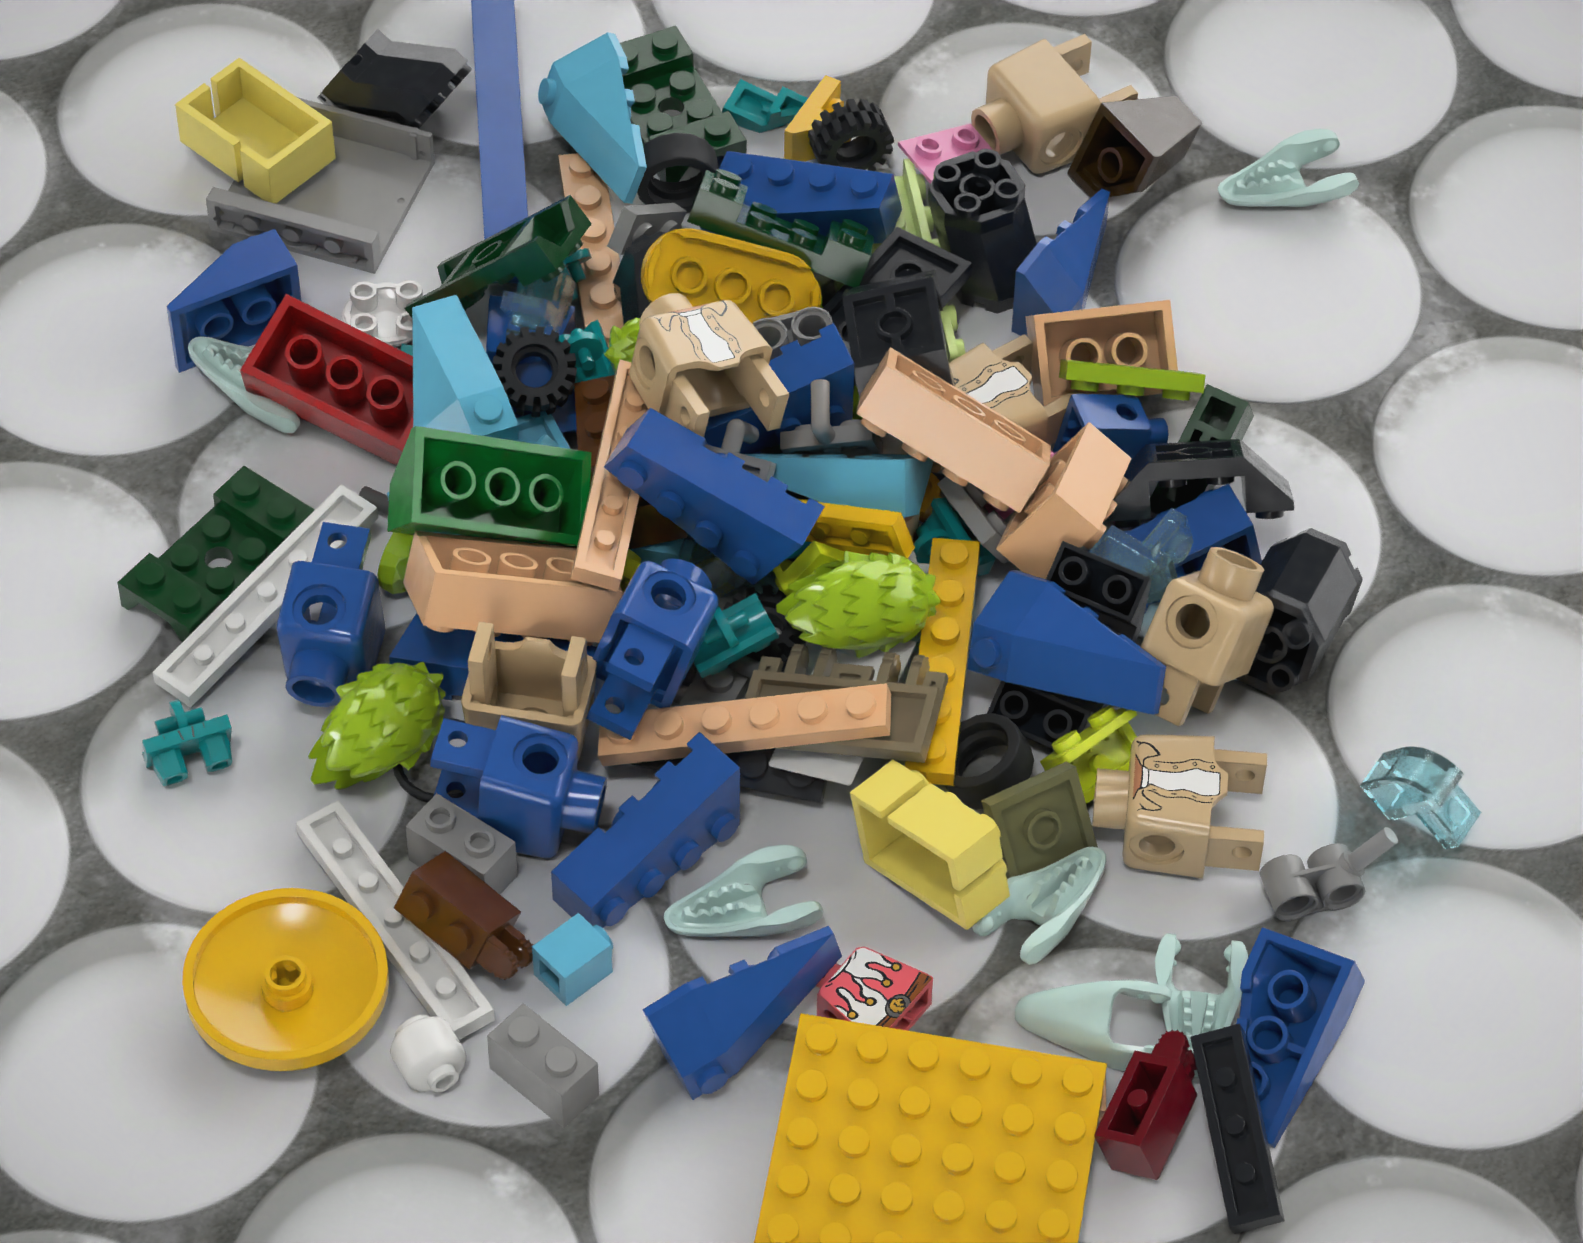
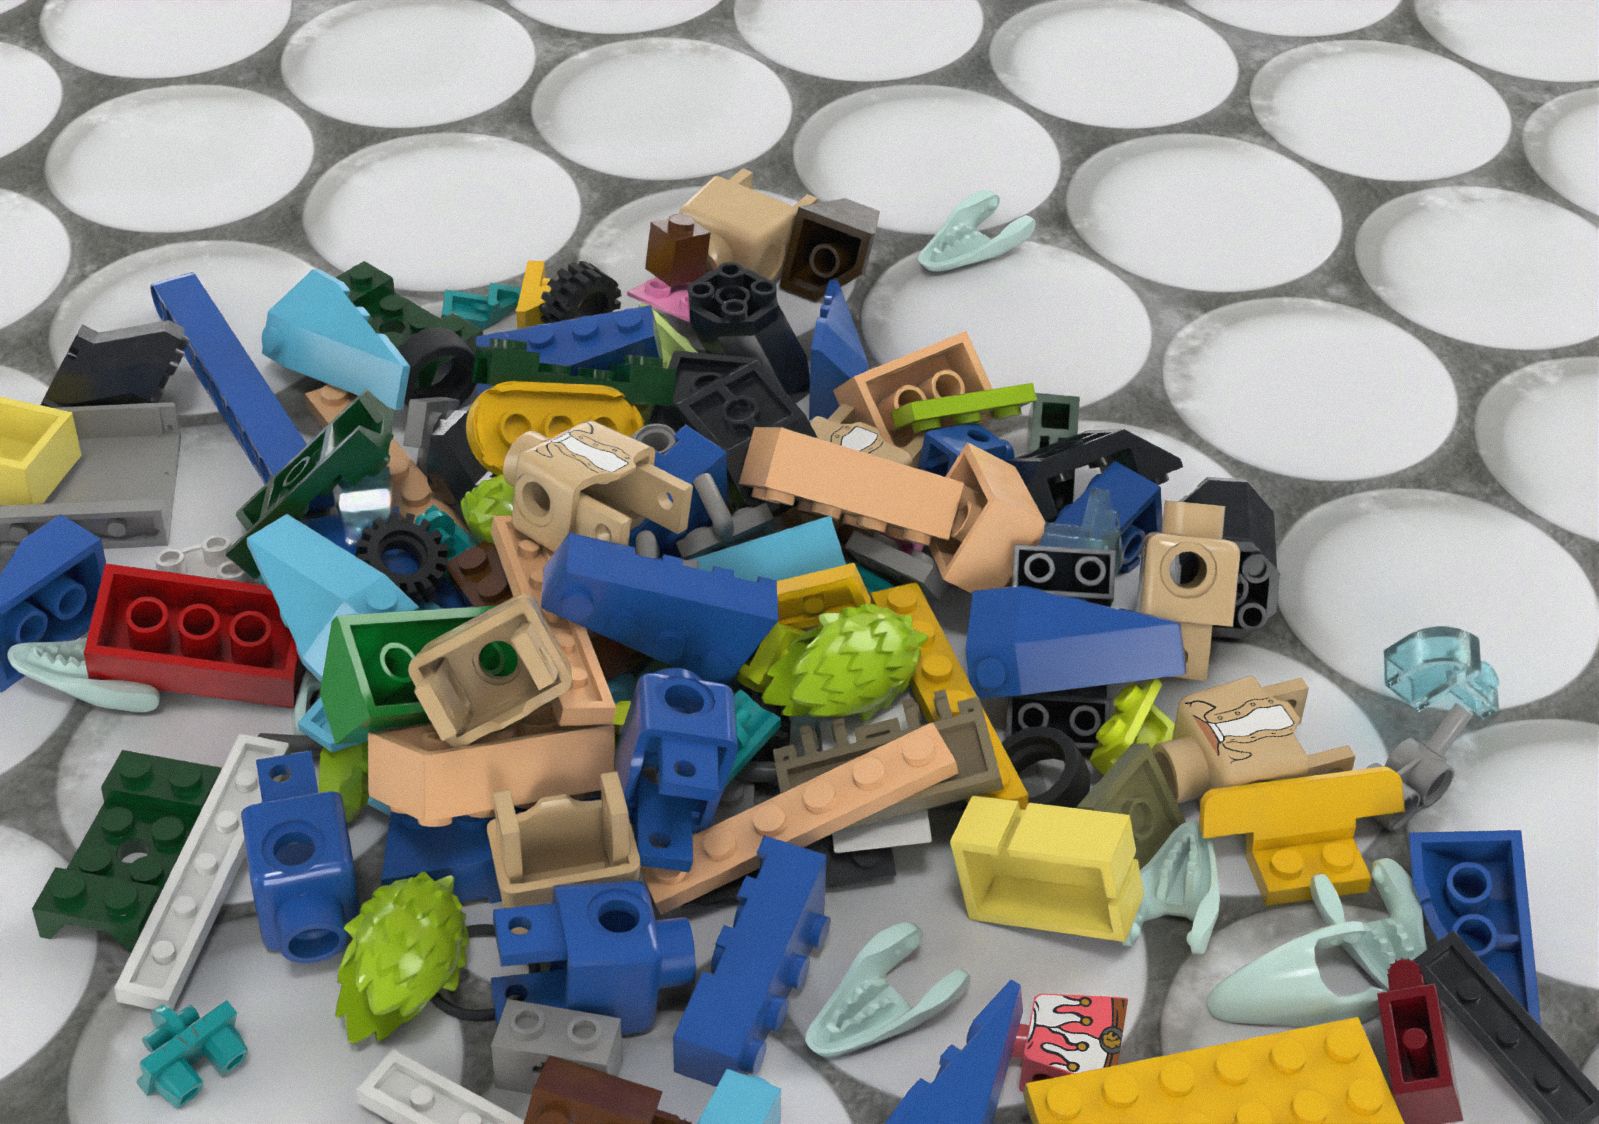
camera: 25 degrees left, 10 degrees down
none -> tan piece [408,594,572,747]
none -> reddish brown brick [645,214,711,287]
none -> yellow plate [1199,766,1405,906]

